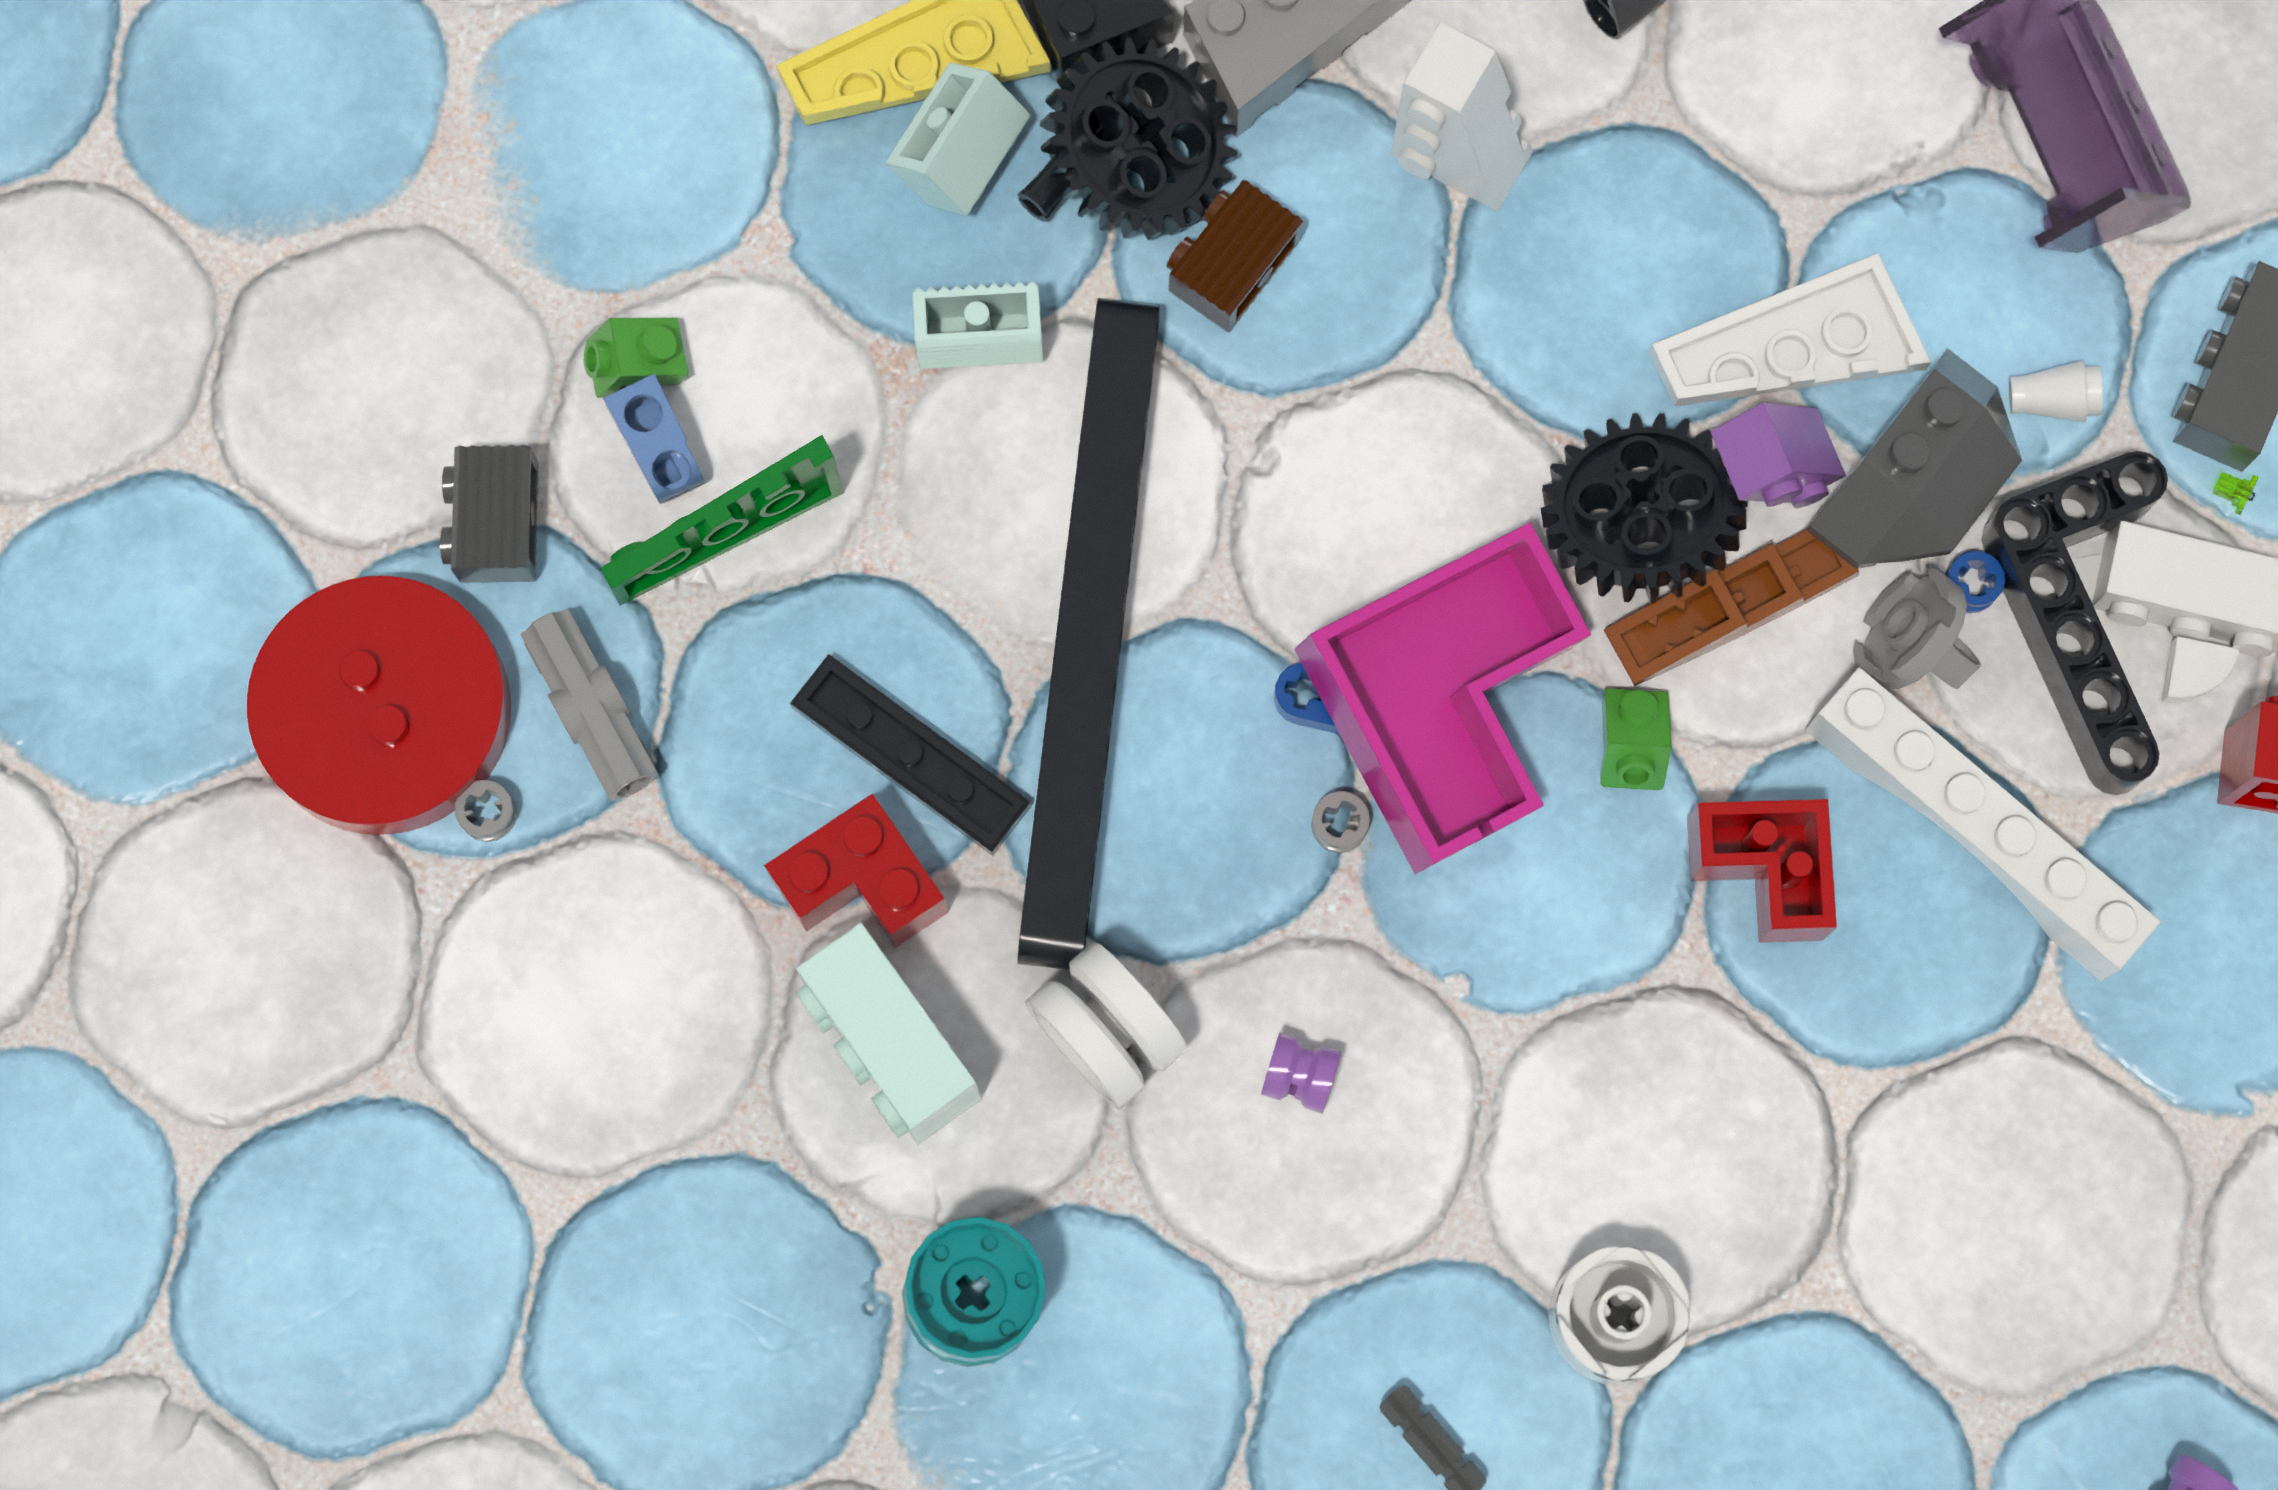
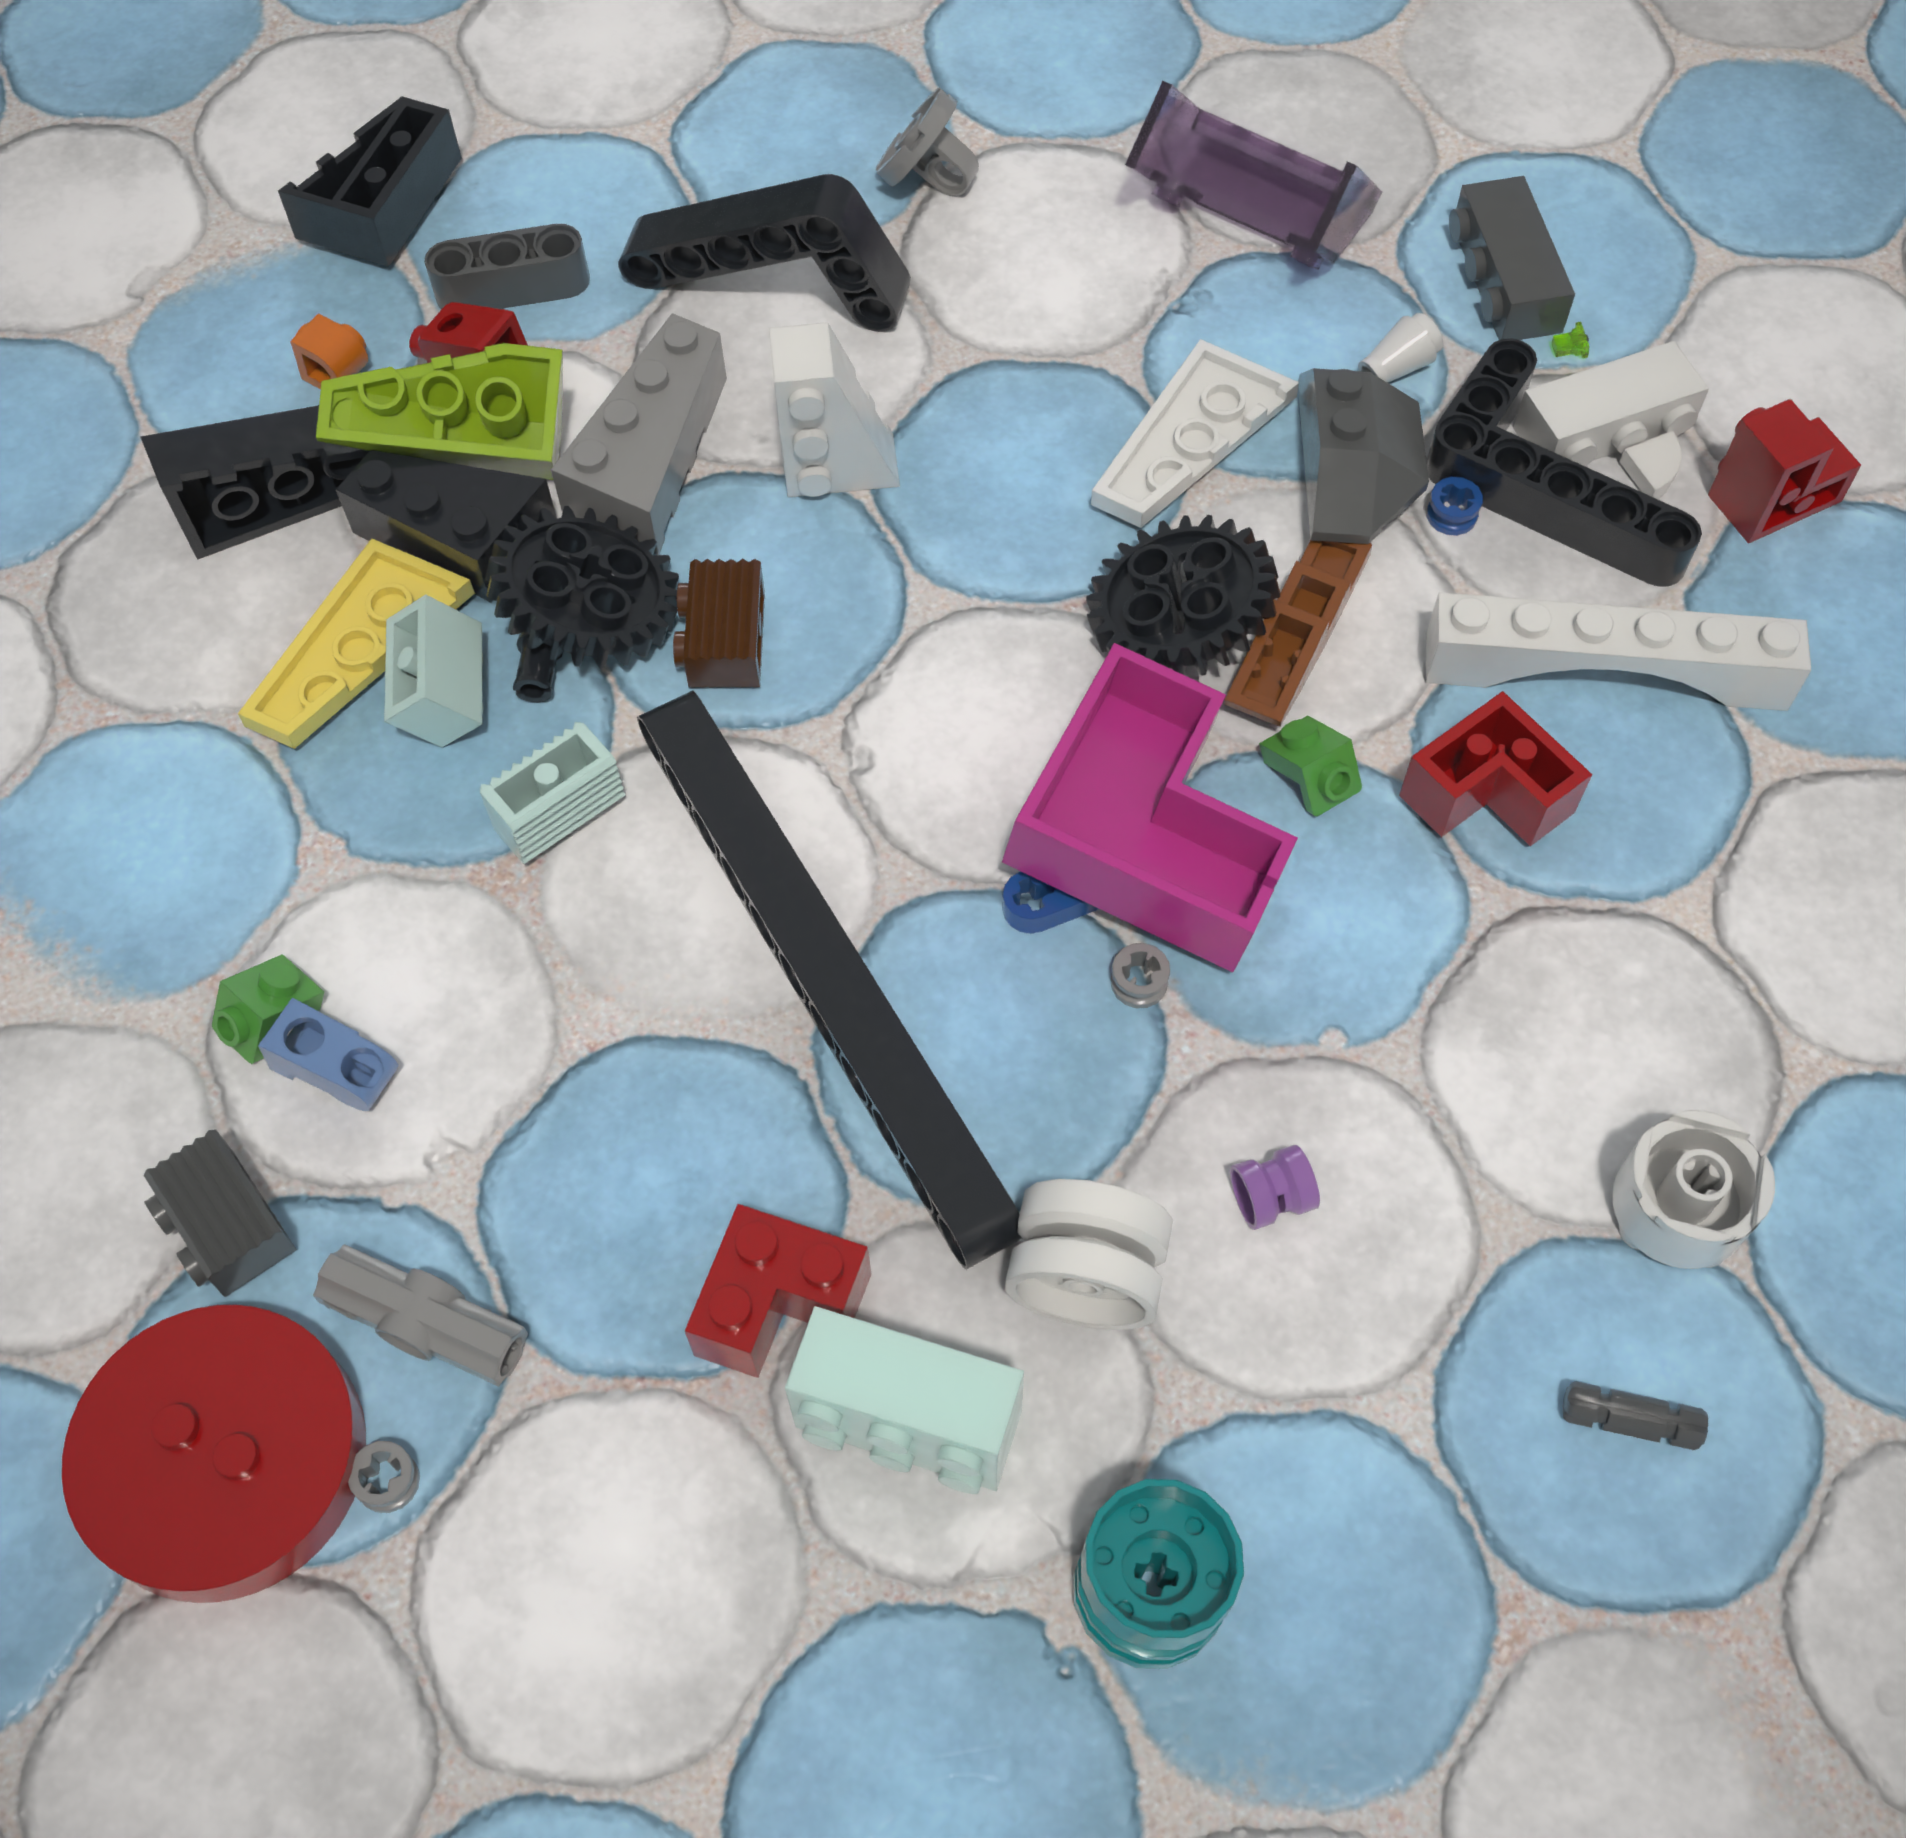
camera: 35 degrees left, 15 degrees down
green wing [600,435,844,606] -> none
black tile [790,654,1031,856] -> none
medium lavender brick [1710,402,1846,508] -> none
light grey tile [1853,568,1981,689] -> none

